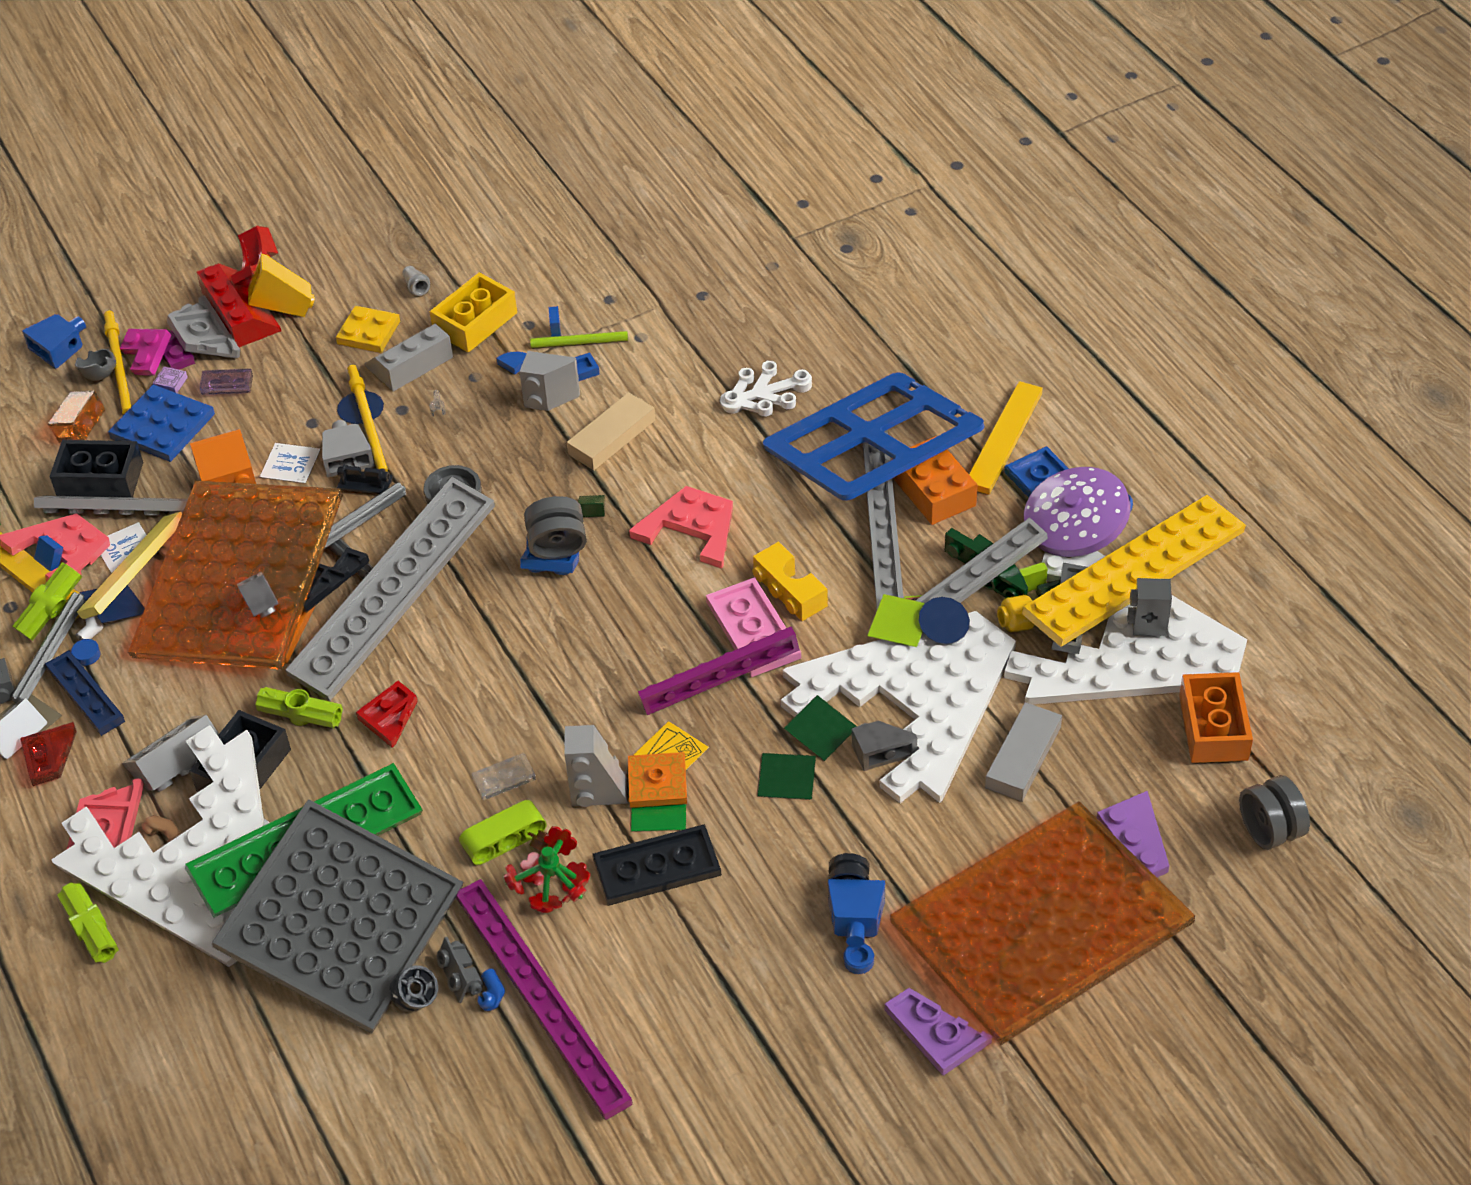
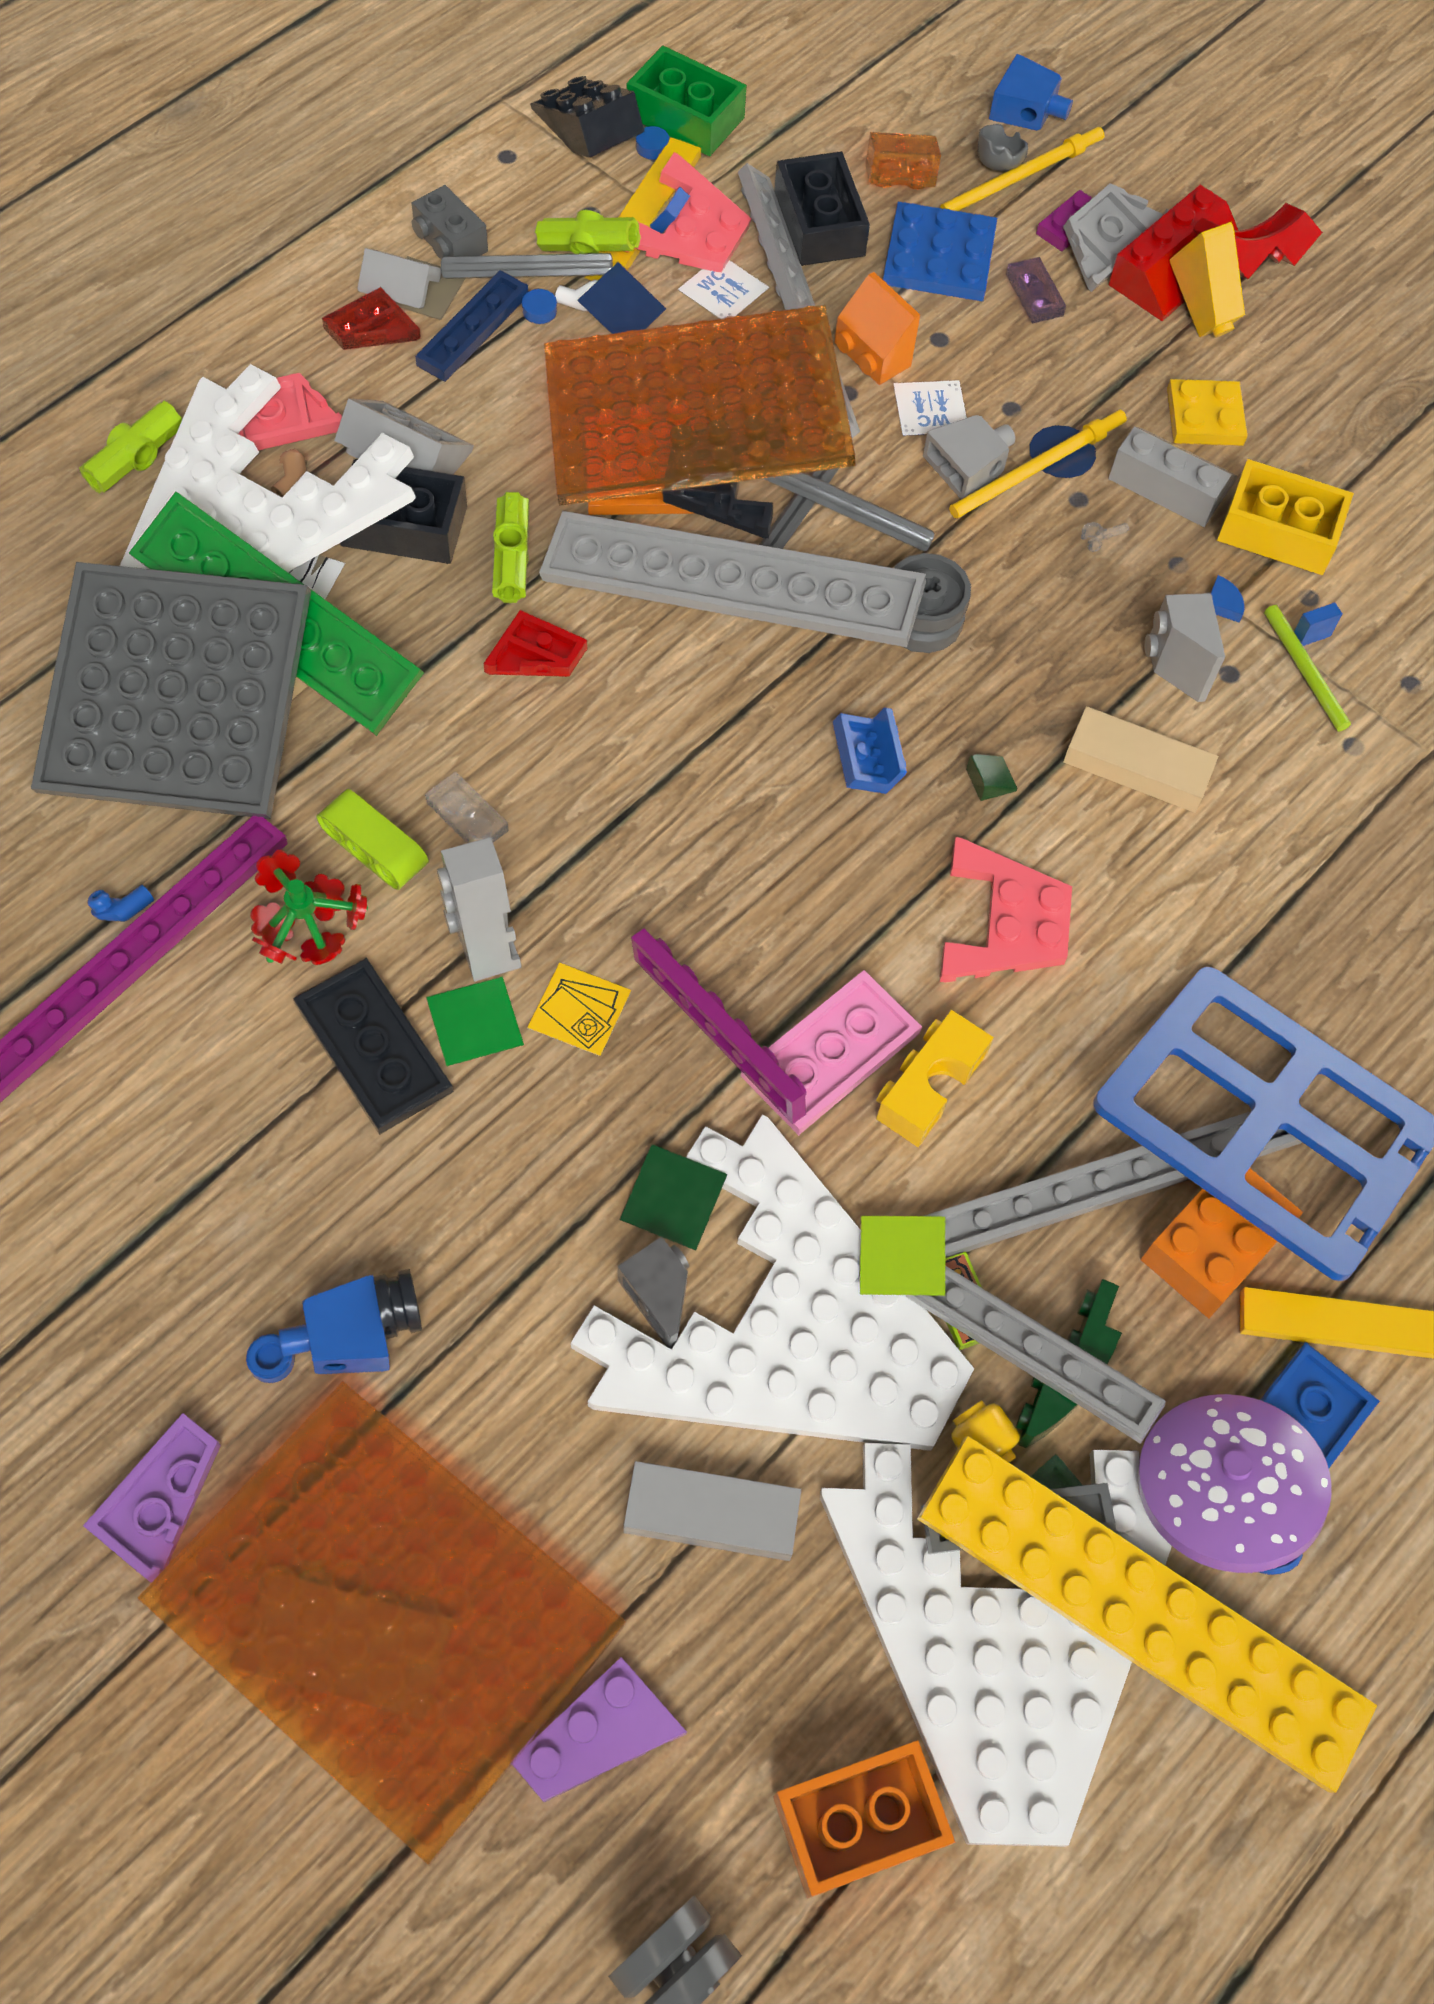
camera: 65 degrees right, 15 degrees up
light yellow tile [77,511,186,619] -> none
dark pink plate [120,329,172,376] -> none
lavender tile [153,367,188,393] -> none
flat silver slope [237,572,279,618] -> none
black hinge [337,464,393,494] -> none
black wheel [389,965,439,1012] -> none
light grey cone [402,266,430,296] -> none
dark grey hinge [437,937,483,1003] -> none
dark grey wheel [524,496,587,560] -> none
reddish brown plate [528,830,549,851] -> none
blue tile [576,352,600,381] -> none
orange plate [628,752,687,808] -> none
white plant [720,361,812,416] -> none
dark green sticker [758,753,816,800] -> none
dark blue sticker [919,597,970,644] -> none
lime tile [1019,562,1048,592] -> none
dark grey brick [1127,578,1172,636] -> none

